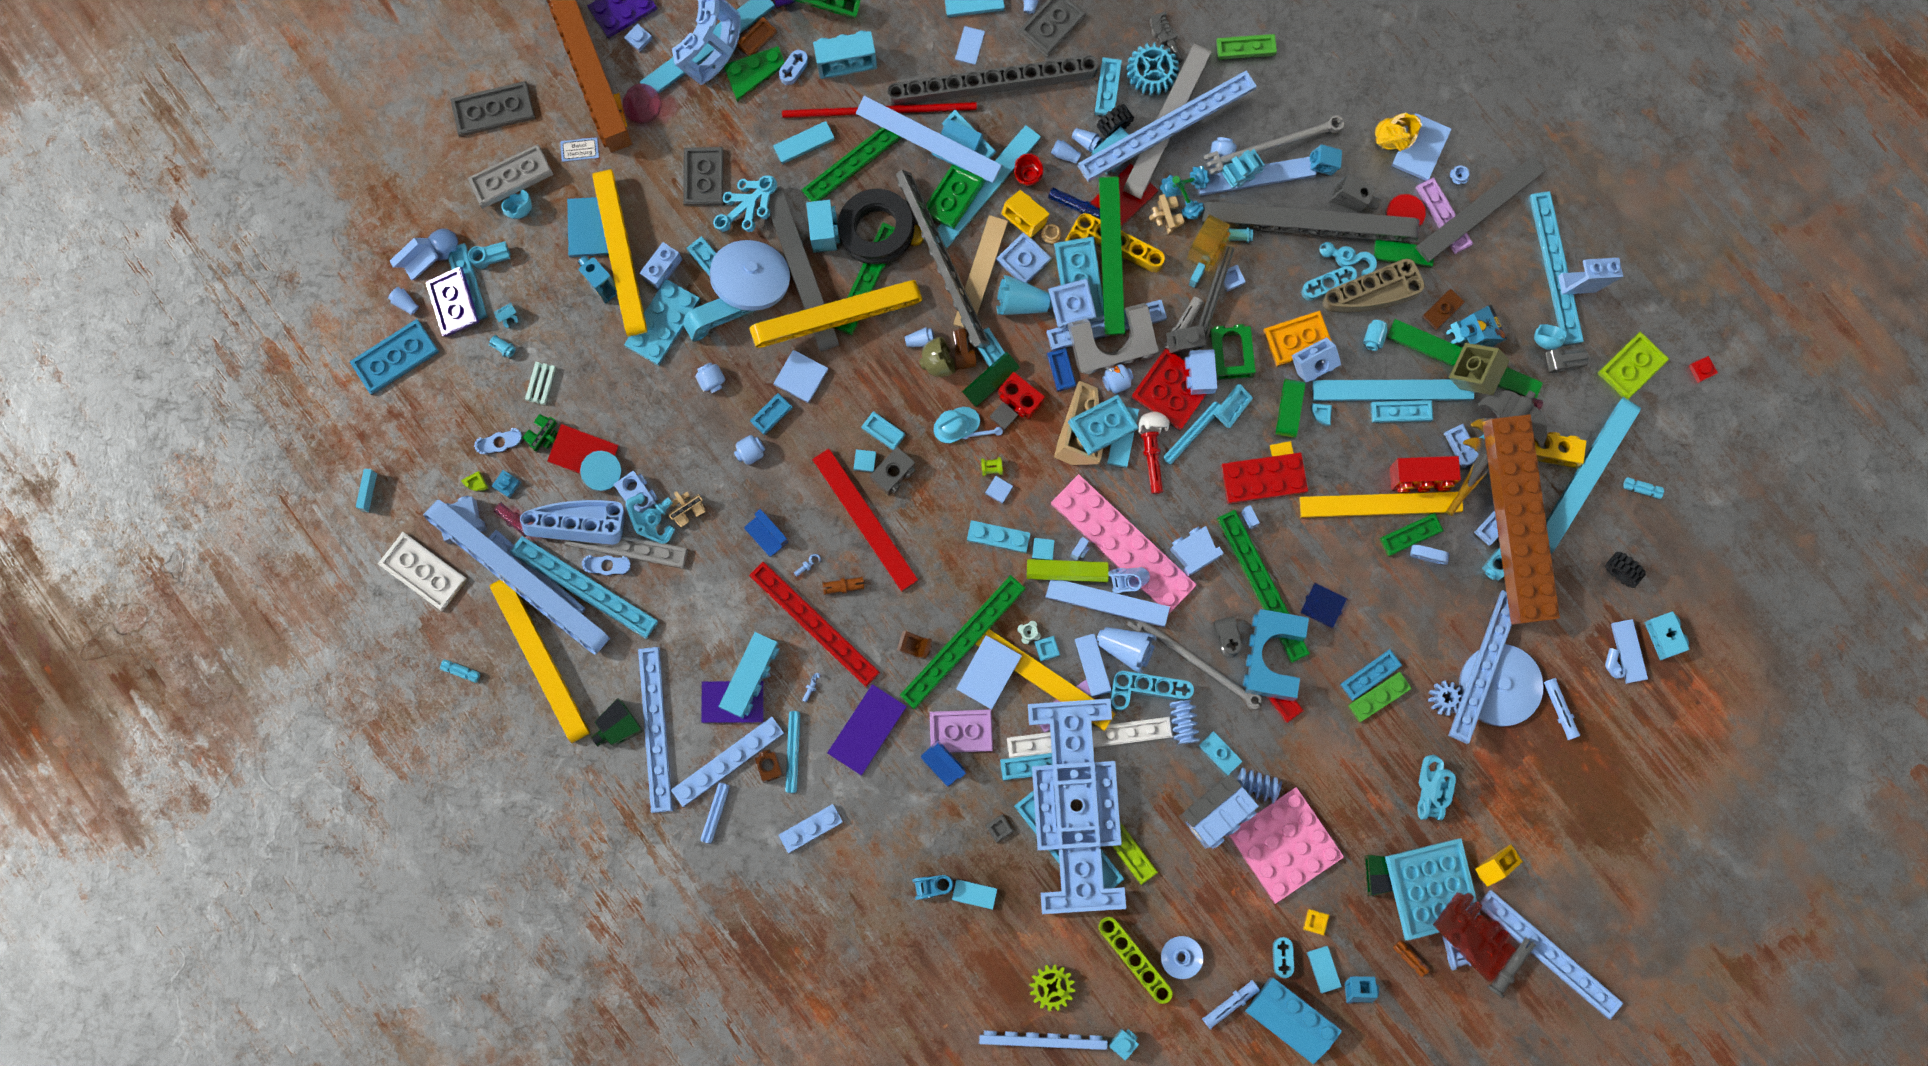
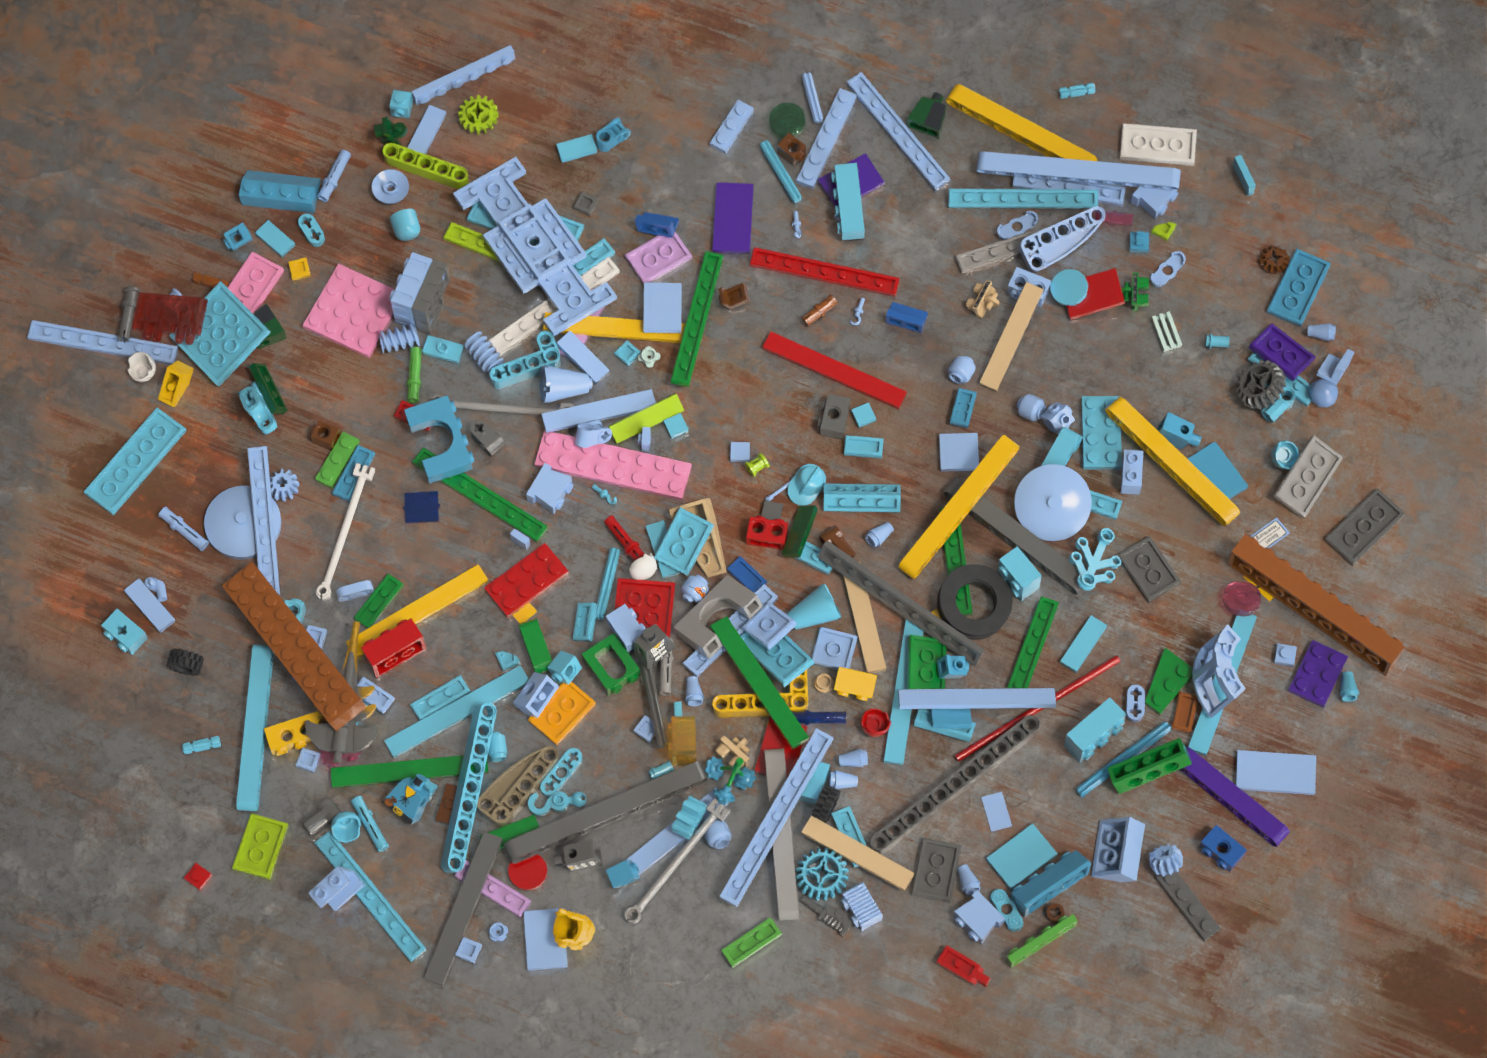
camera: 150 degrees right, 10 degrees down
medium azure tile [494,303,518,328] -> none
medium azure piece [625,493,675,544] -> none
olive cylinder [919,337,955,378] -> none
medium azure plate [967,520,1030,554] -> none
olive brick [1449,343,1510,395] -> none
none -> medium azure tile [84,408,187,516]
none -> white hair [127,352,156,383]
none -> bright pink tile [228,252,284,313]
none -> dark green tile [249,363,288,415]
none -> light blue tile [296,747,321,773]
none -> reddish brown brick [310,420,341,451]
none -> white hinge [316,463,375,601]
none -> medium azure pin [351,796,389,852]
none -> dark green hips [374,117,407,146]
none -> medium azure helmet [389,209,420,241]
none -> bright green pin [406,347,422,403]
none -> light blue tile [408,105,446,154]
none -> medium azure beam [441,702,497,874]
none -> light blue plate [455,937,482,964]
none -> medium azure brick [547,651,582,685]
none -> medium azure hand [592,484,617,505]
none -> light blue cone [685,676,704,707]
none -> clear green tile [769,103,806,138]
none -> tan tile [801,816,914,892]
none -> medium azure fence [824,483,901,512]
none -> light blue brick [841,882,883,931]
none -> dark azure brick [937,655,969,679]
none -> tan tile [980,282,1044,392]
none -> light blue brick [1040,402,1075,434]
none -> dark azure axle [1076,721,1171,797]
none -> dark grey gear [1235,360,1286,410]
none -> reddish brown gear [1259,245,1289,274]

